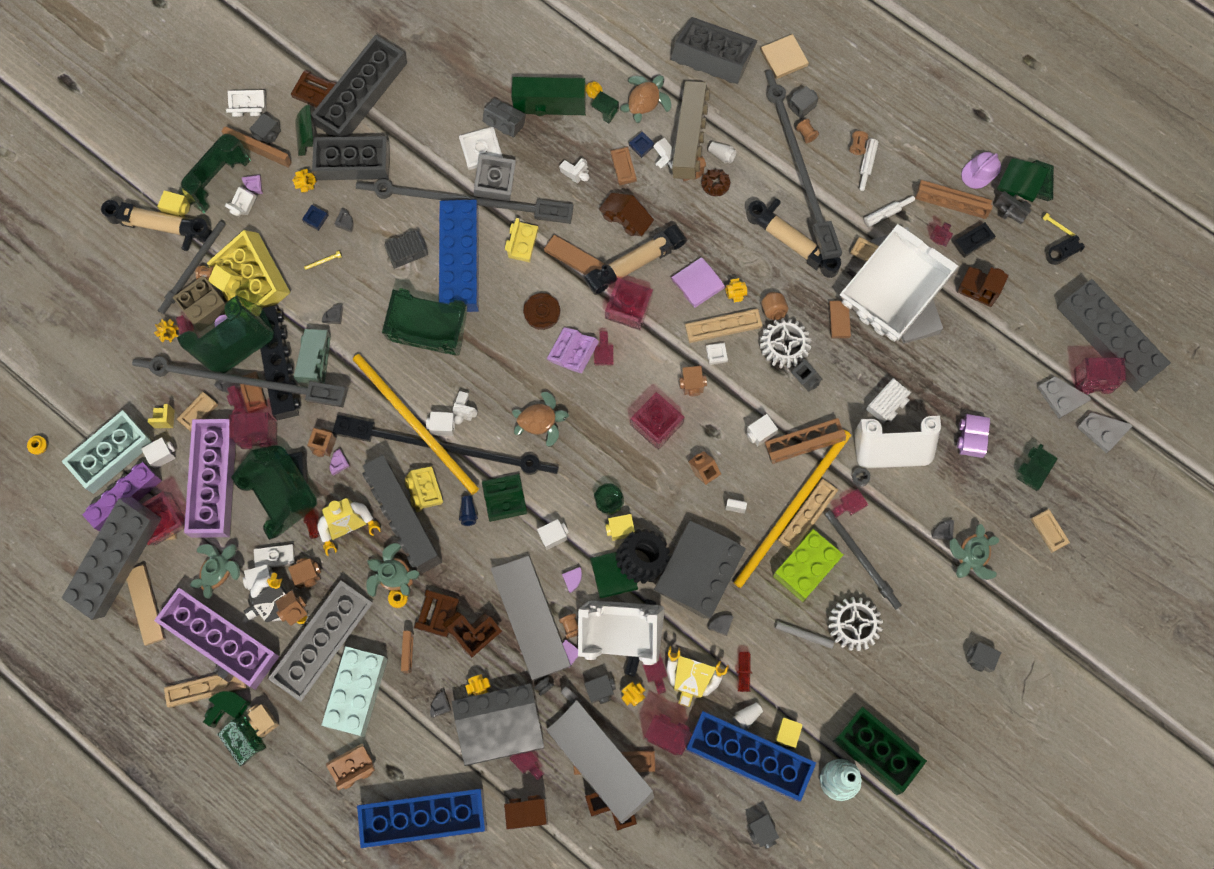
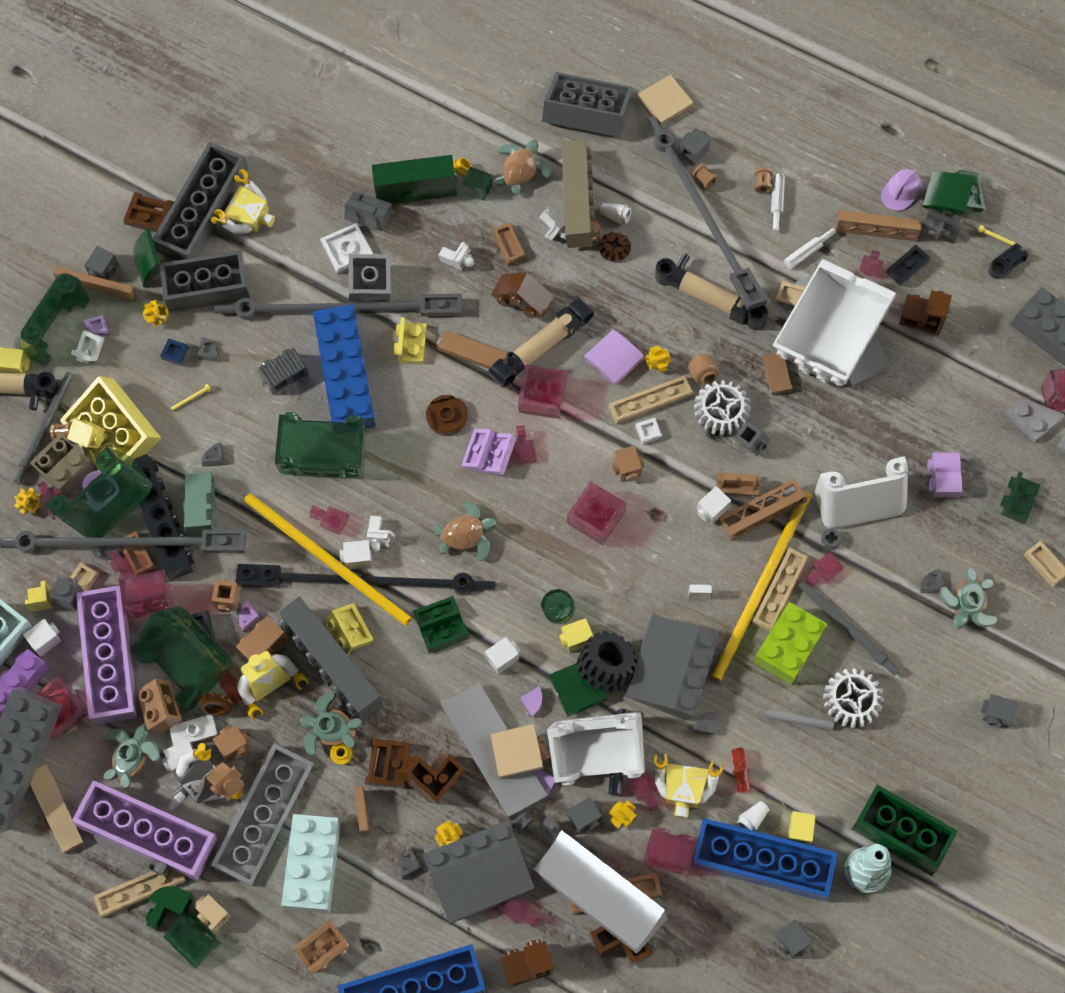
camera: 10 degrees left, 5 degrees down
white bracket [226,90,266,117] -> none
dark blue cone [459,496,478,526] -> none
dark blue plate [629,131,655,158] -> none
medium nougat brick [688,451,721,485] -> none
white brick [866,378,911,424] -> none
none -> dark grey brick [50,577,84,611]
none -> medium nougat brick [137,679,182,733]
none -> reddish brown gear [197,692,234,716]
none -> torso [211,169,275,235]
none -> medium nougat brick [236,616,290,661]
none -> clear pink plate [309,505,349,535]
none -> tan tile [491,724,544,779]
none -> medium nougat hinge [716,473,760,496]

